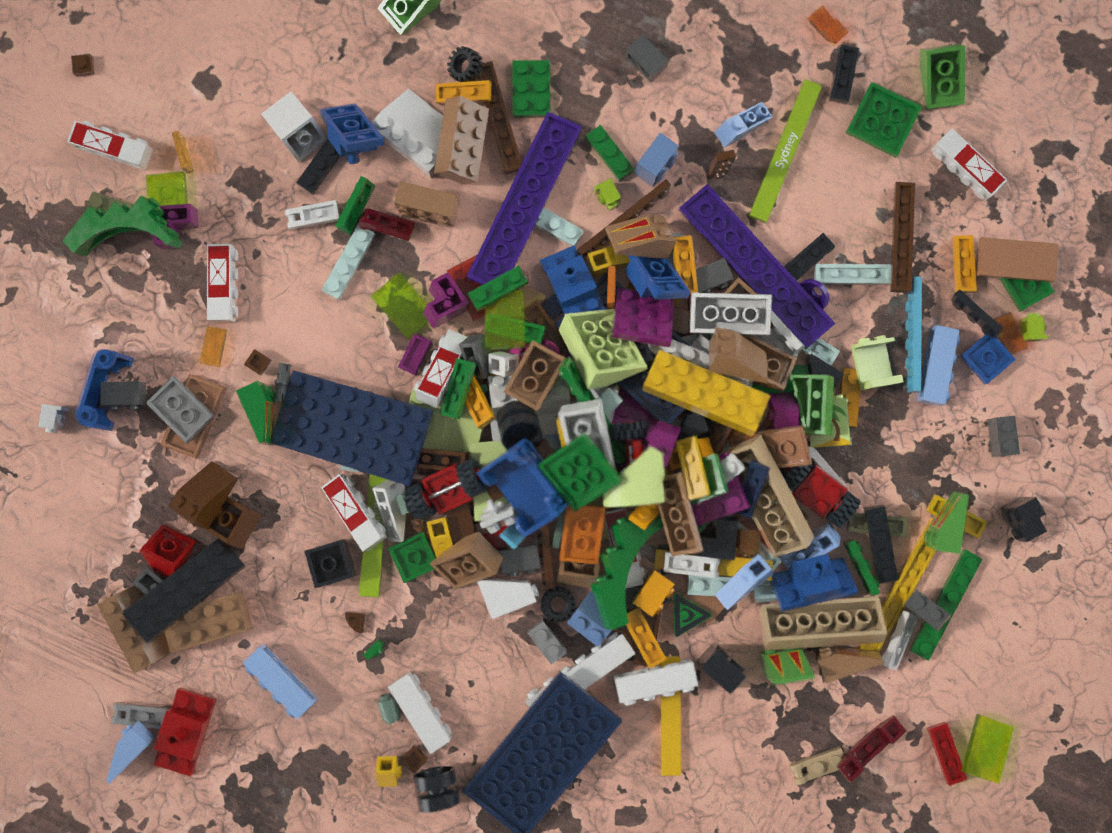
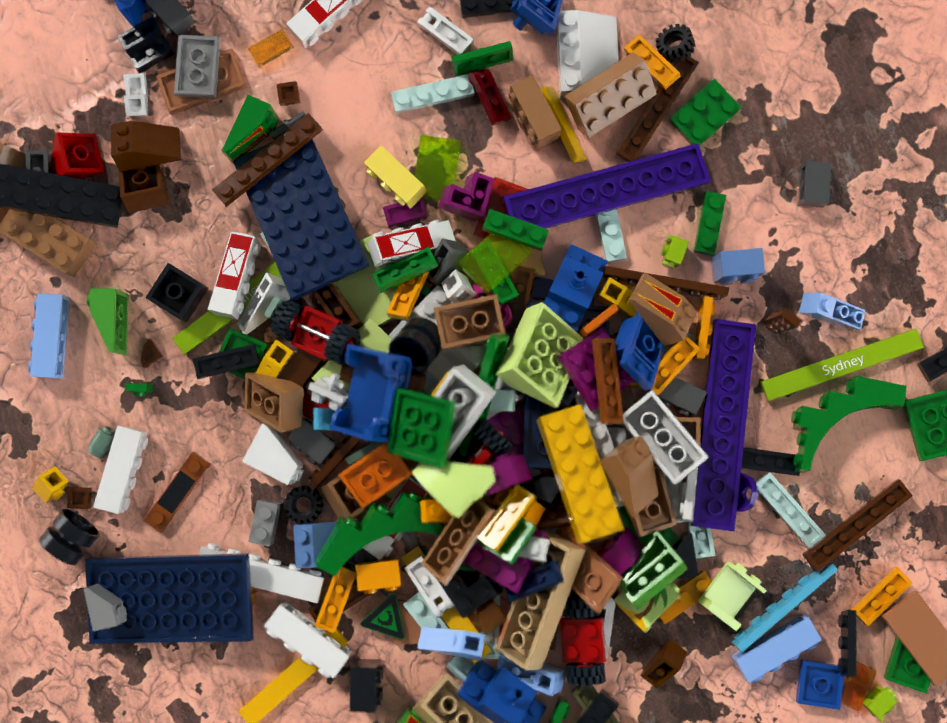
camera: 50 degrees right, 0 degrees up
none -> light grey slope [84,584,127,631]
none -> bright green slope [87,288,129,355]
none -> black slope [117,16,175,74]
none -> white slope [123,73,148,116]
none -> dark orange plate [144,452,211,533]
none -> black plate [193,344,260,379]
none -> reddish brown plate [212,113,323,207]
none -> light yellow brick [364,145,428,209]
none -> yellow tile [541,86,587,163]
none -> dark orange plate [592,338,624,425]
none -> reddish brown slope [640,639,687,688]
none -> light orange plate [692,296,715,361]
none -> green arch [791,376,907,473]

